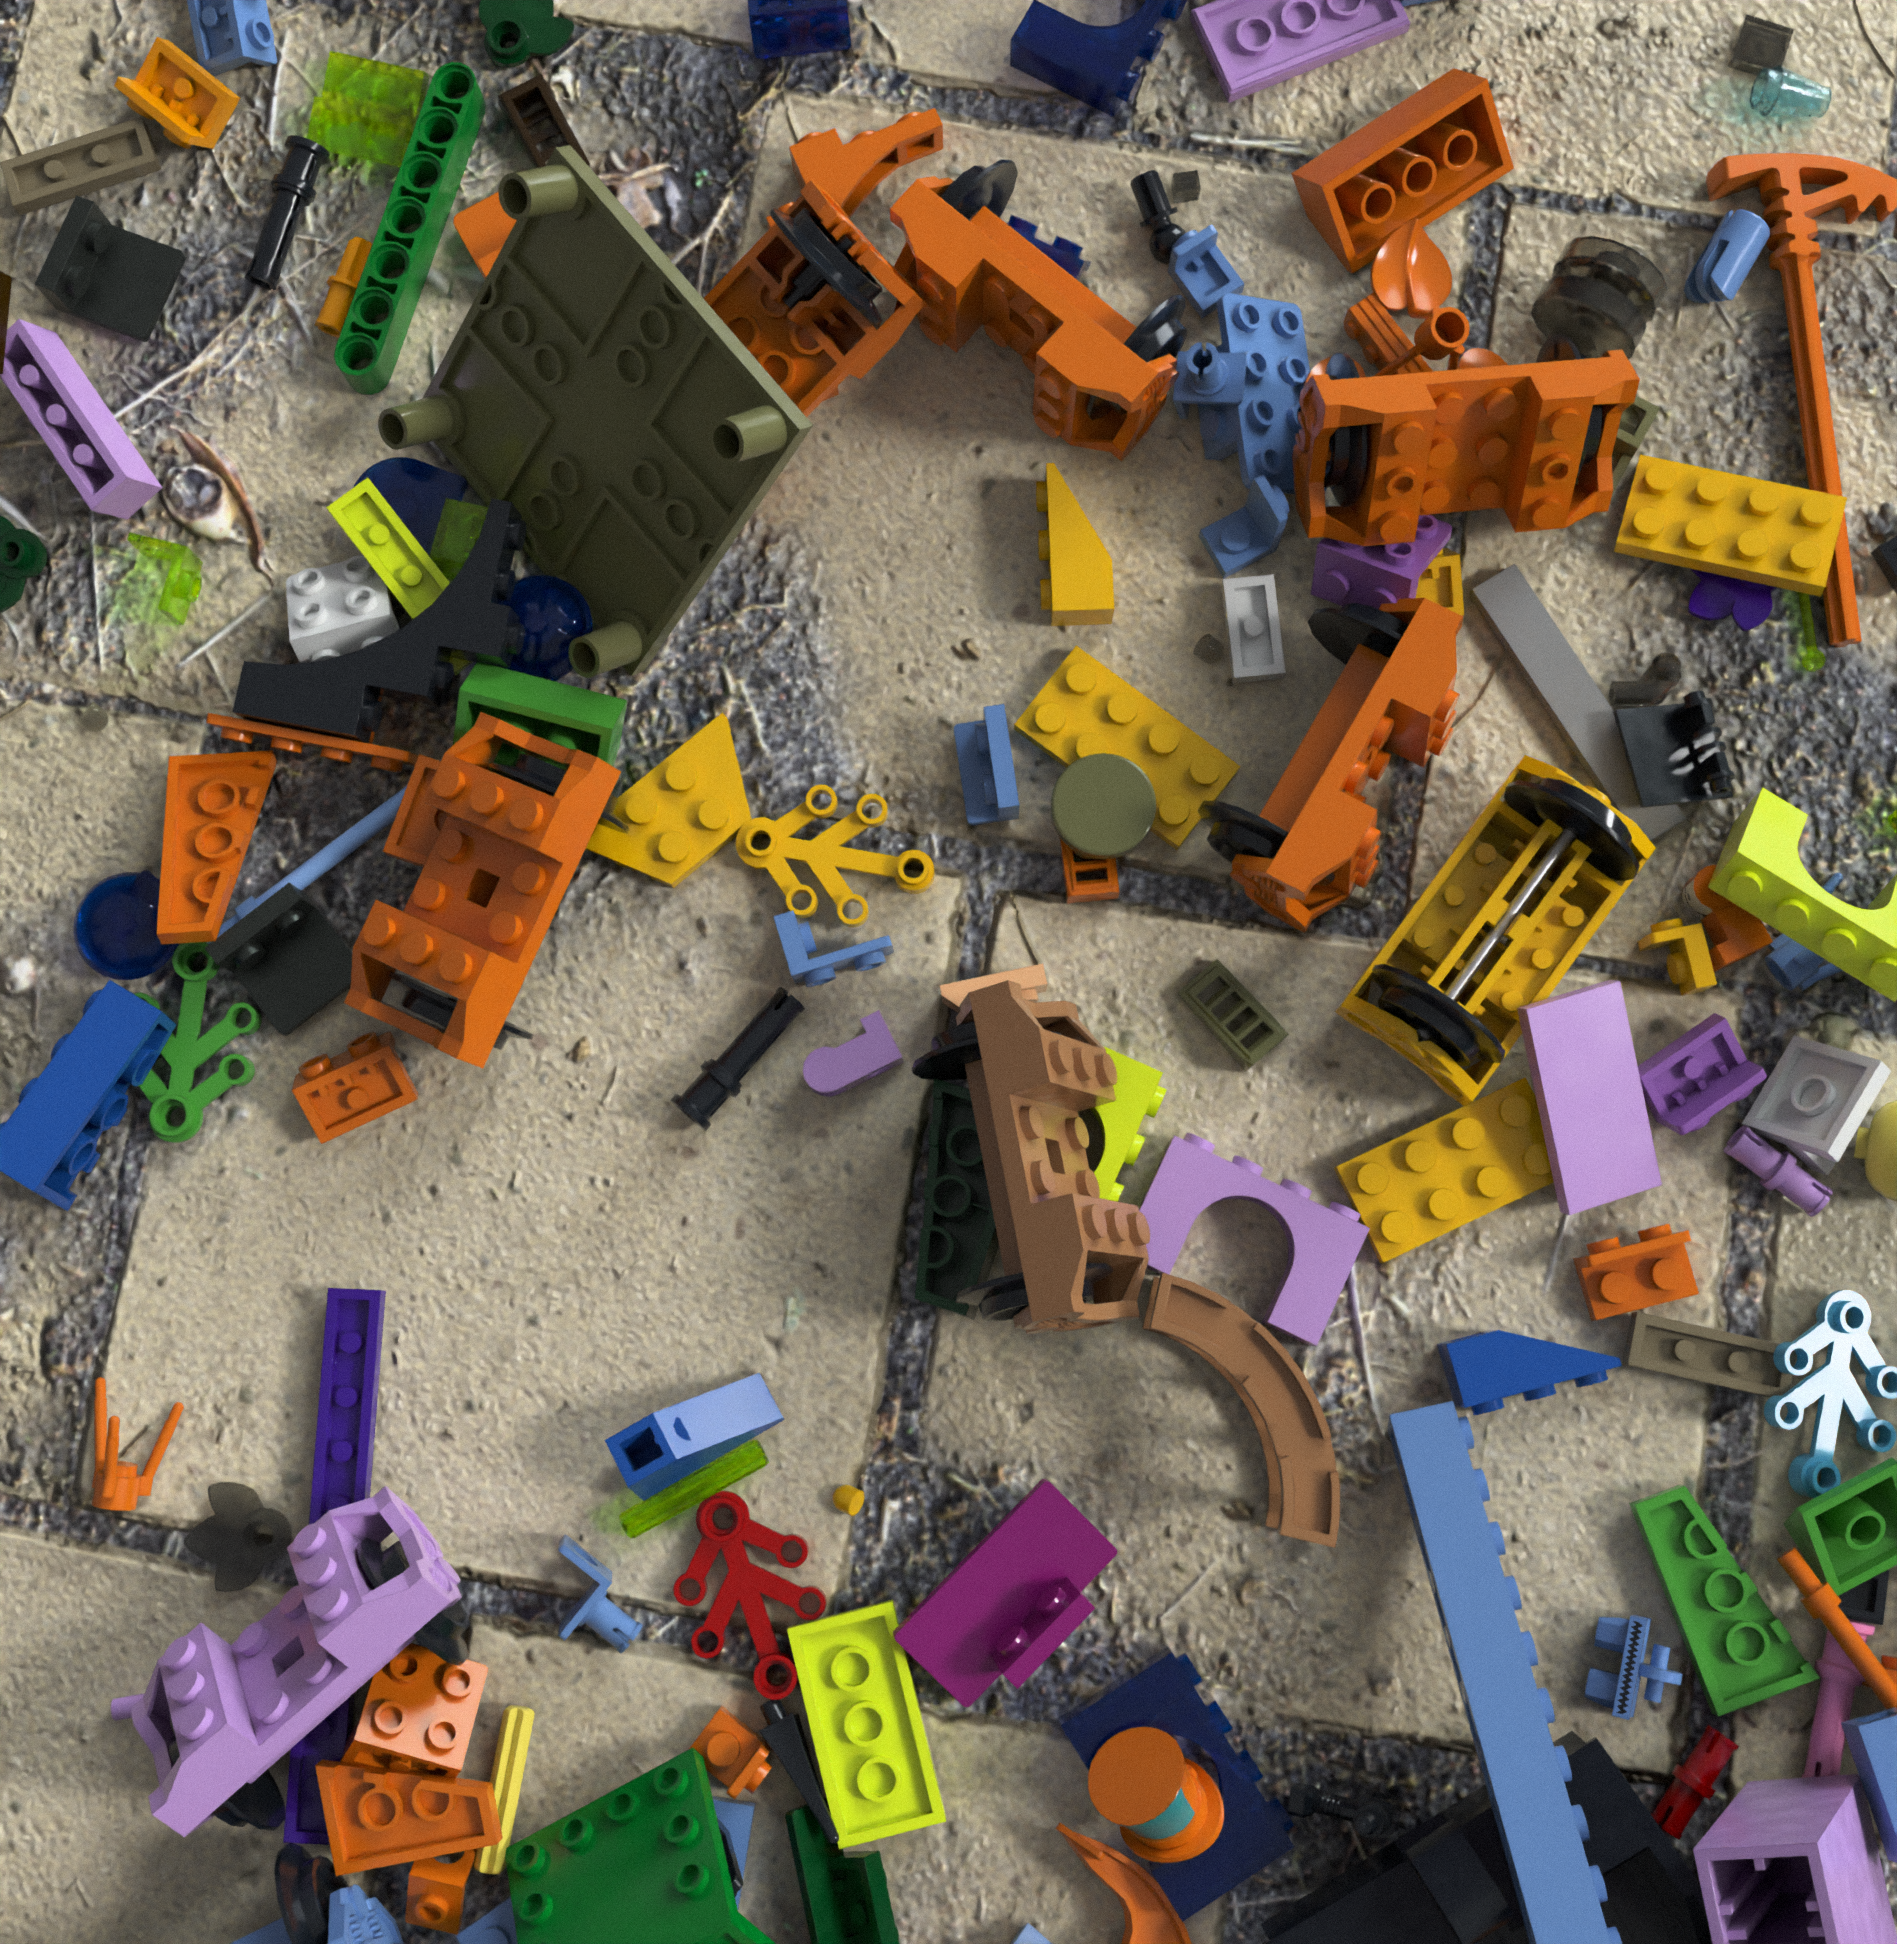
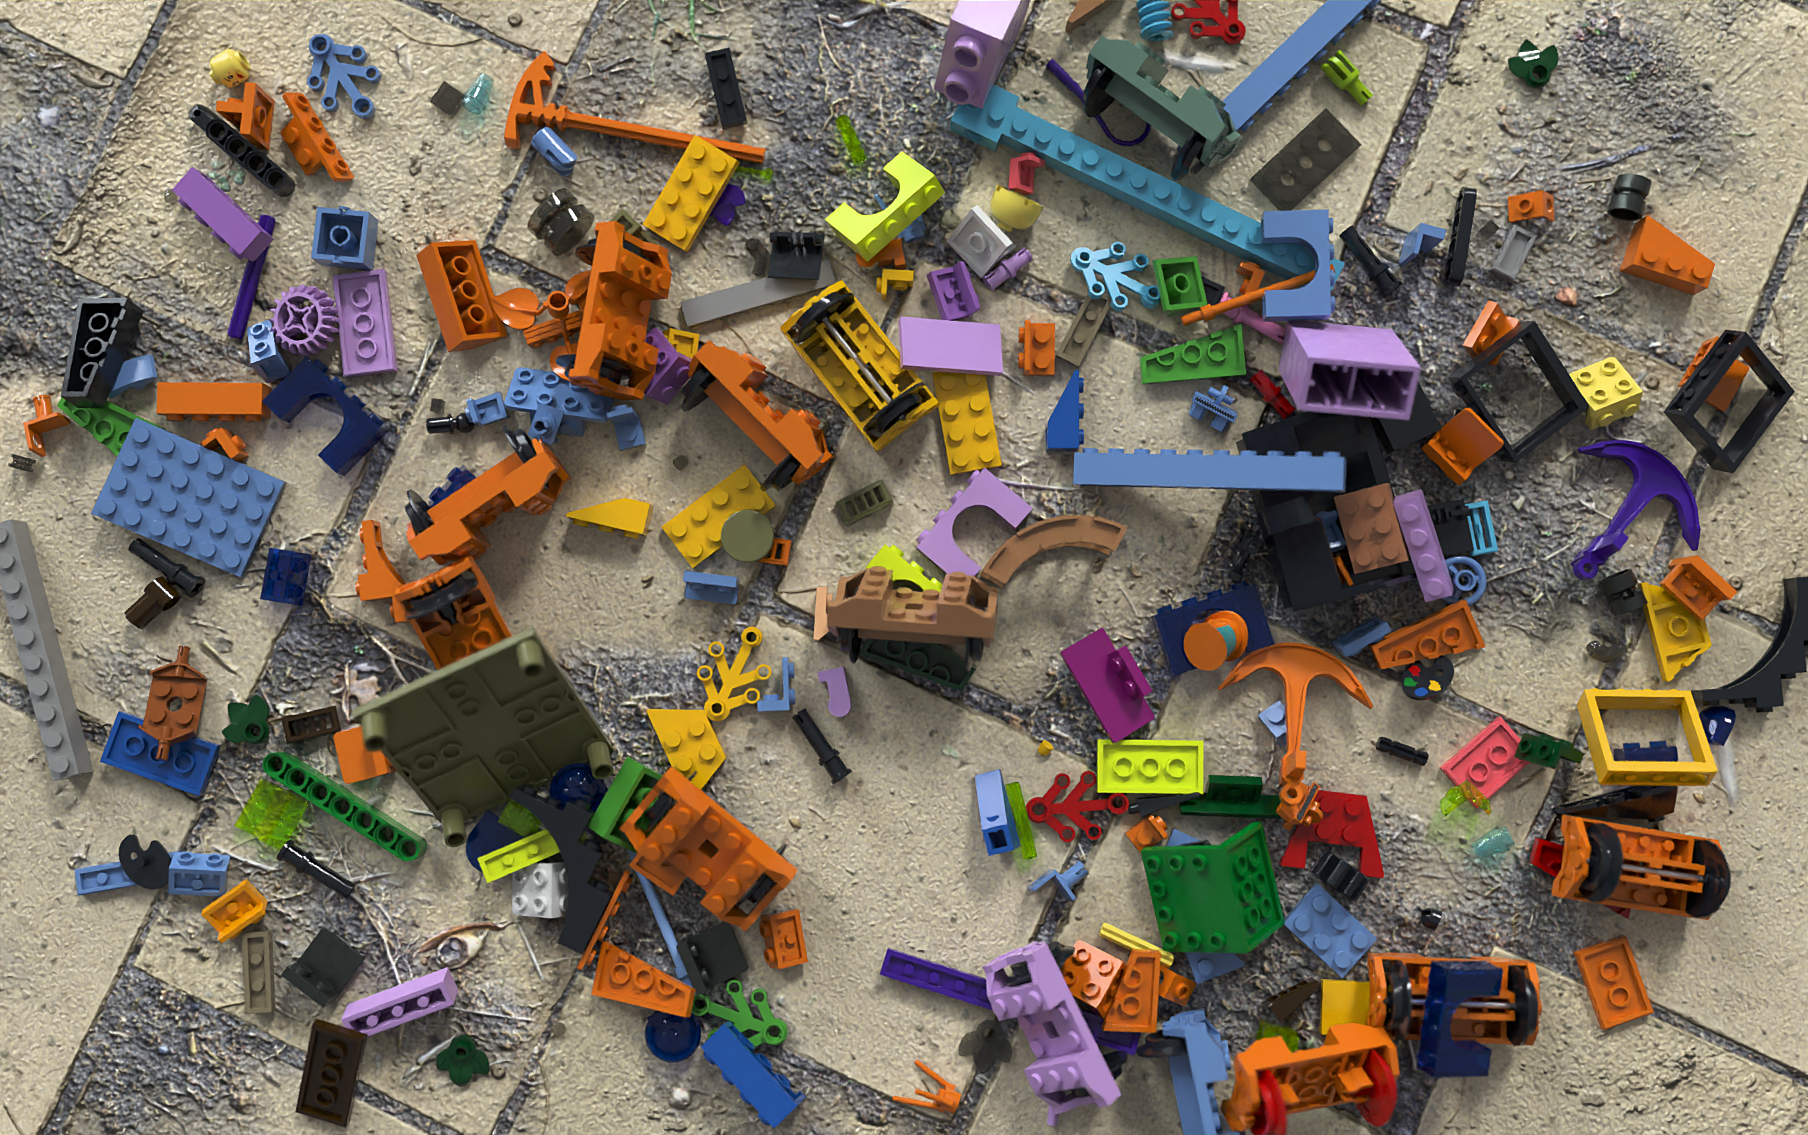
camera: 80 degrees left, 5 degrees up
clear neon green bracket [127,532,203,625] -> none
light orange axle [314,237,372,338] -> none
white plate [1221,574,1286,683] -> none

